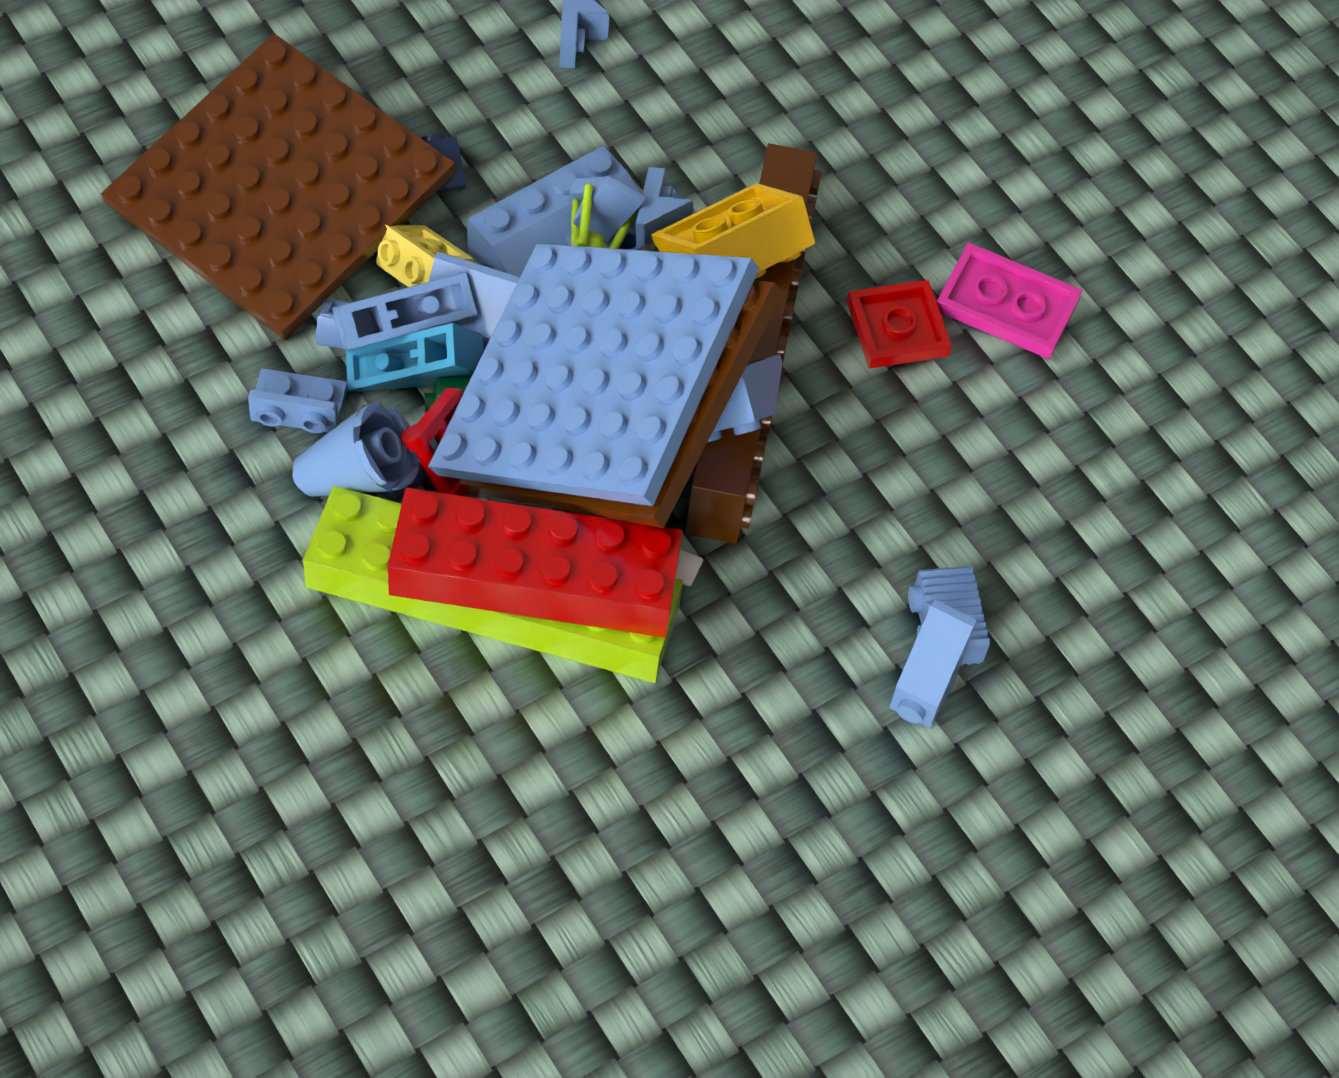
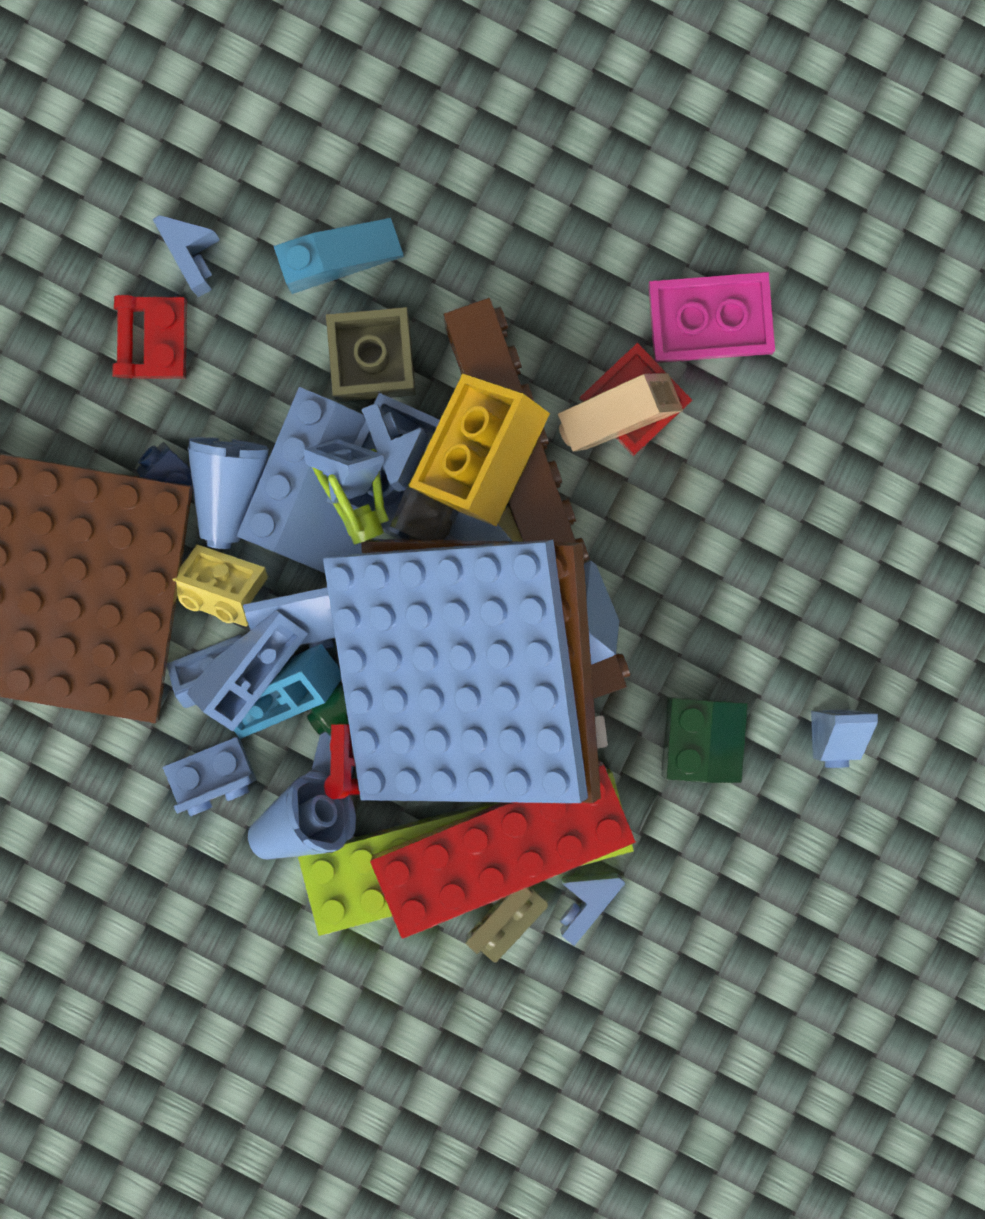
camera: 25 degrees left, 30 degrees up
medium blue brick [908,566,990,666] -> none
none -> red plate [112,295,187,379]
none -> medium blue cone [188,437,269,549]
none -> dark azure slope [274,218,404,294]
none -> olive brick [326,307,416,402]
none -> olive bracket [465,886,548,962]
none -> tan slope [558,373,683,451]
none -> medium blue slope [560,873,625,946]
none -> dark green slope [662,697,748,783]

